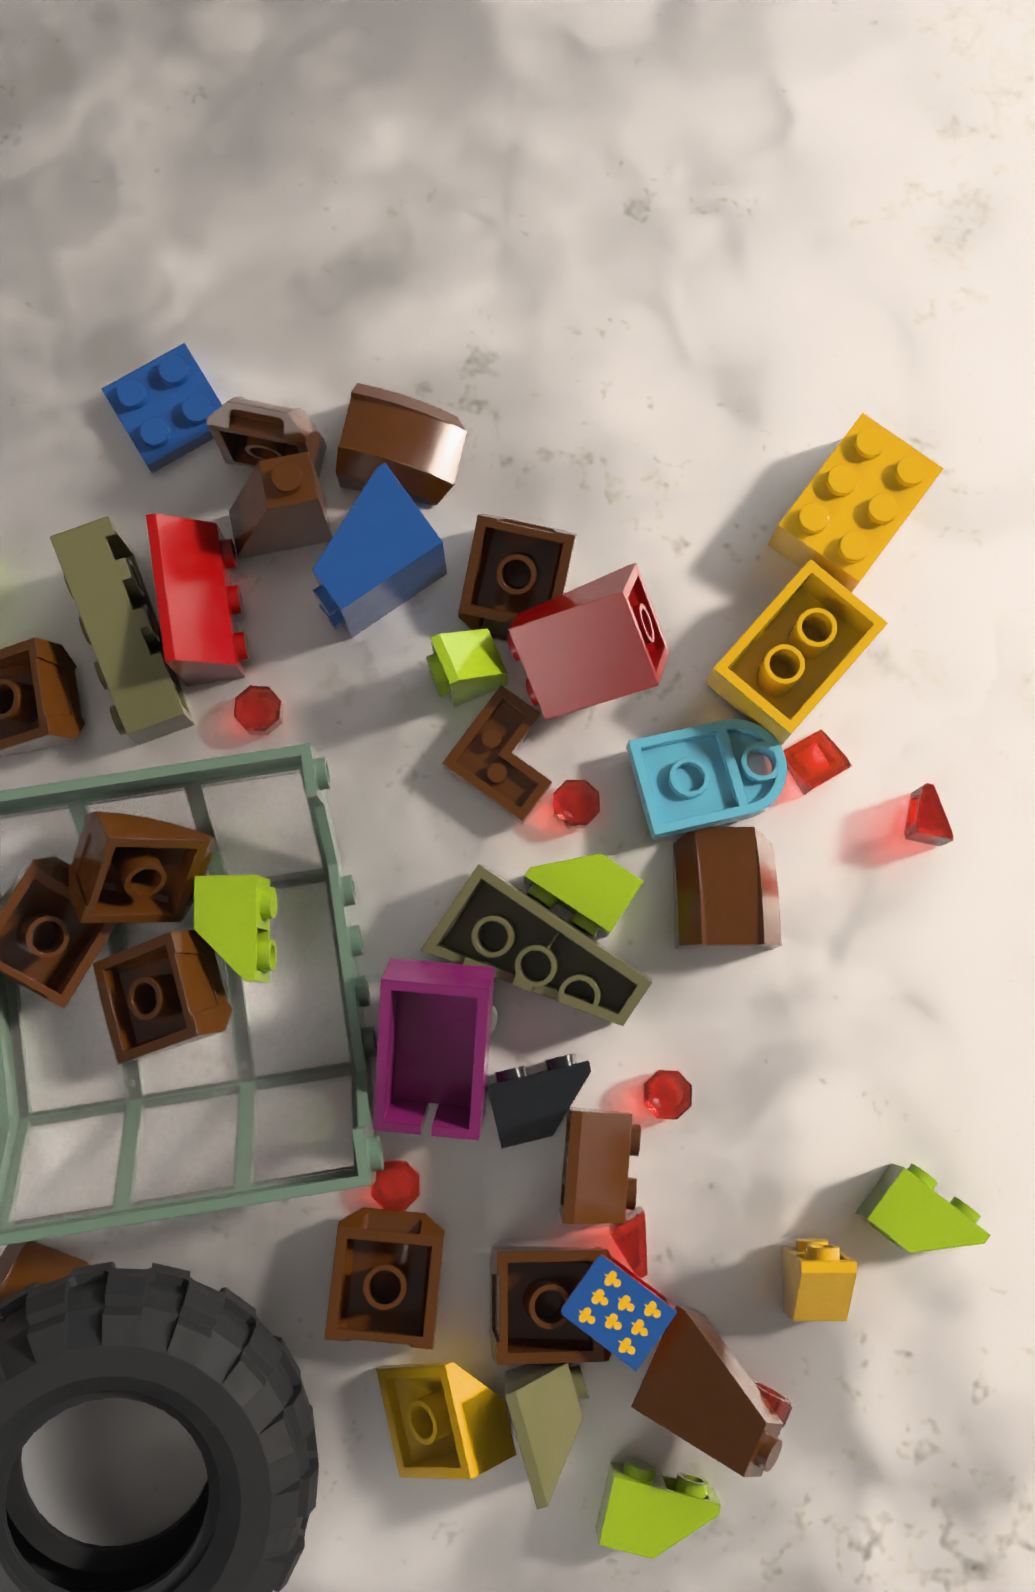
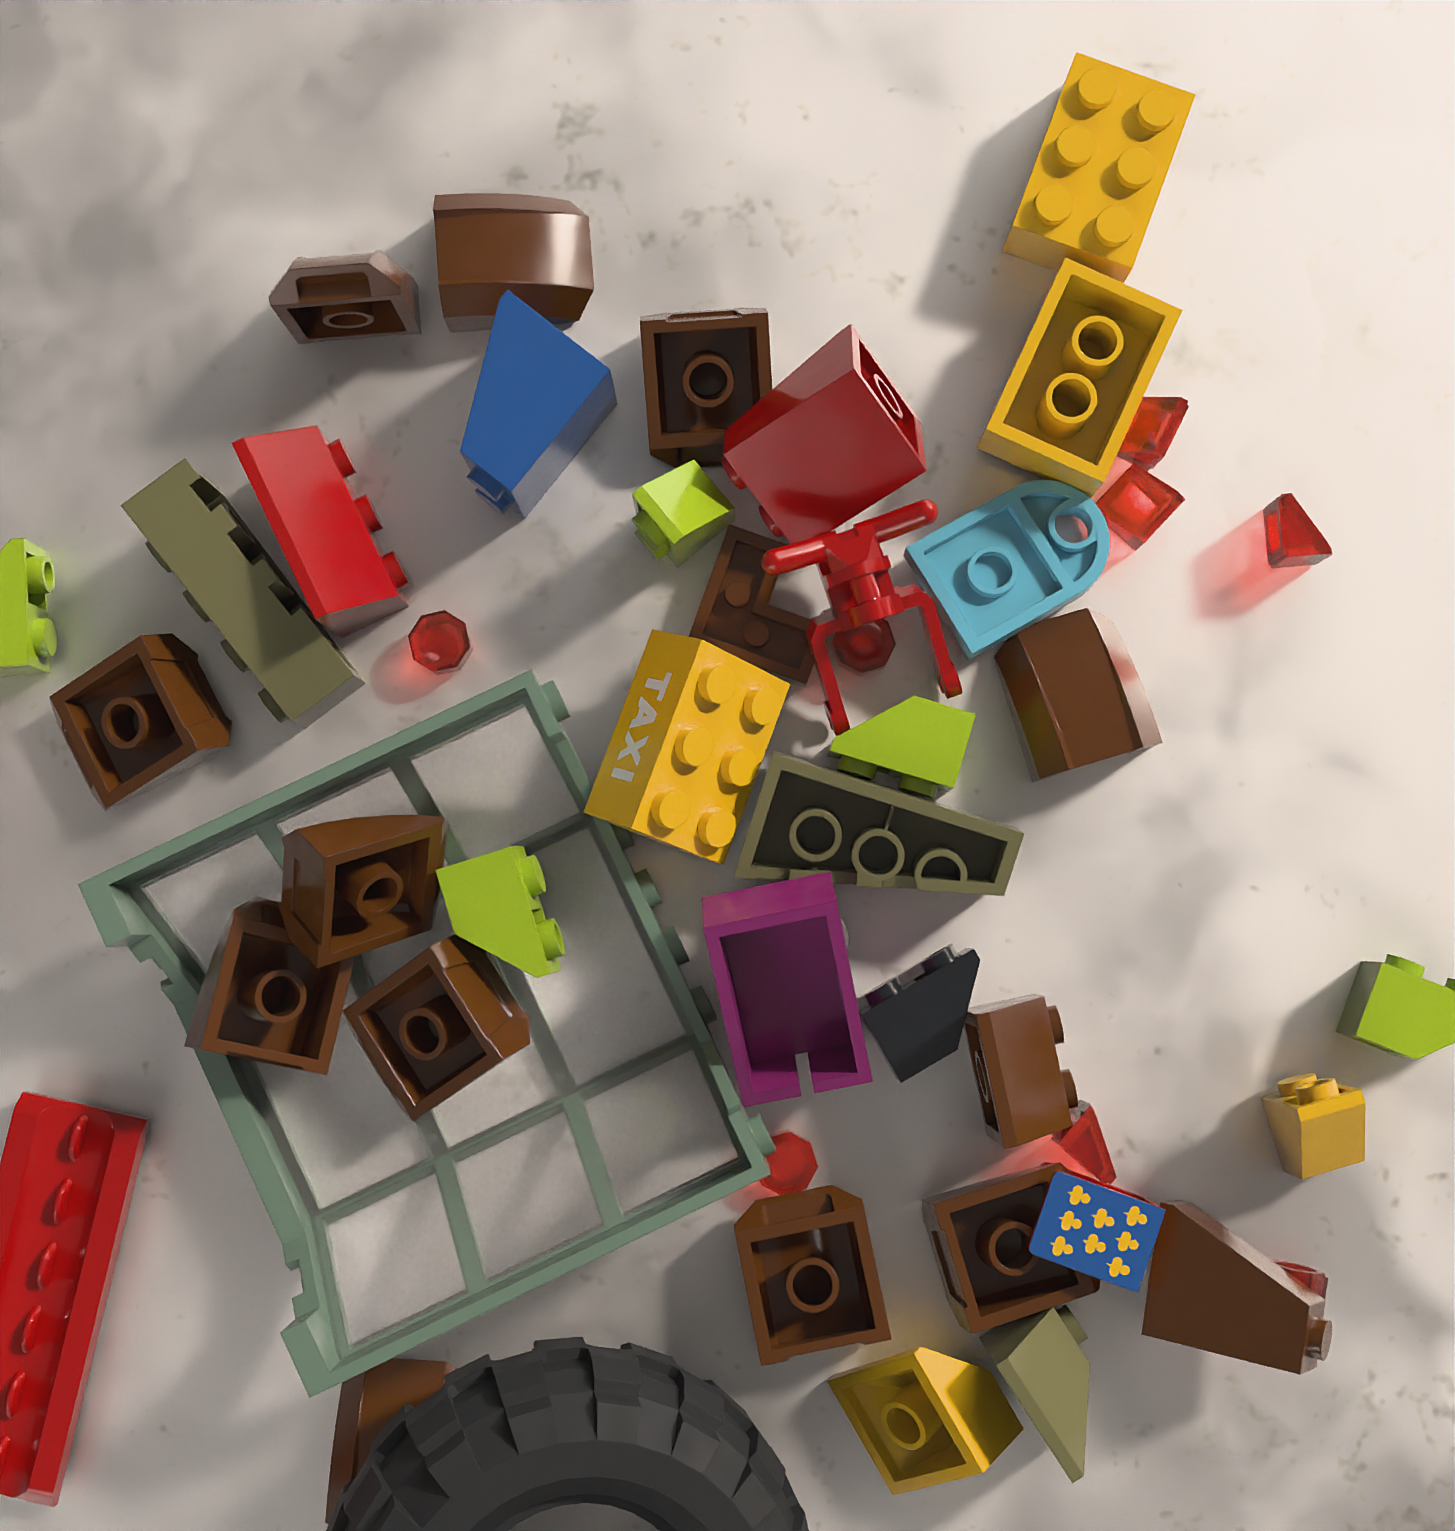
camera: 15 degrees left, 5 degrees up
blue plate [102,343,222,473] -> none
reddish brown slope [229,451,332,559] -> none
lime slope [596,1459,721,1559] -> none
clear red tile [642,1070,692,1120] -> none
none -> yellow brick [583,629,790,865]
none -> red piece [761,499,962,736]
none -> clear red slope [1116,397,1189,472]

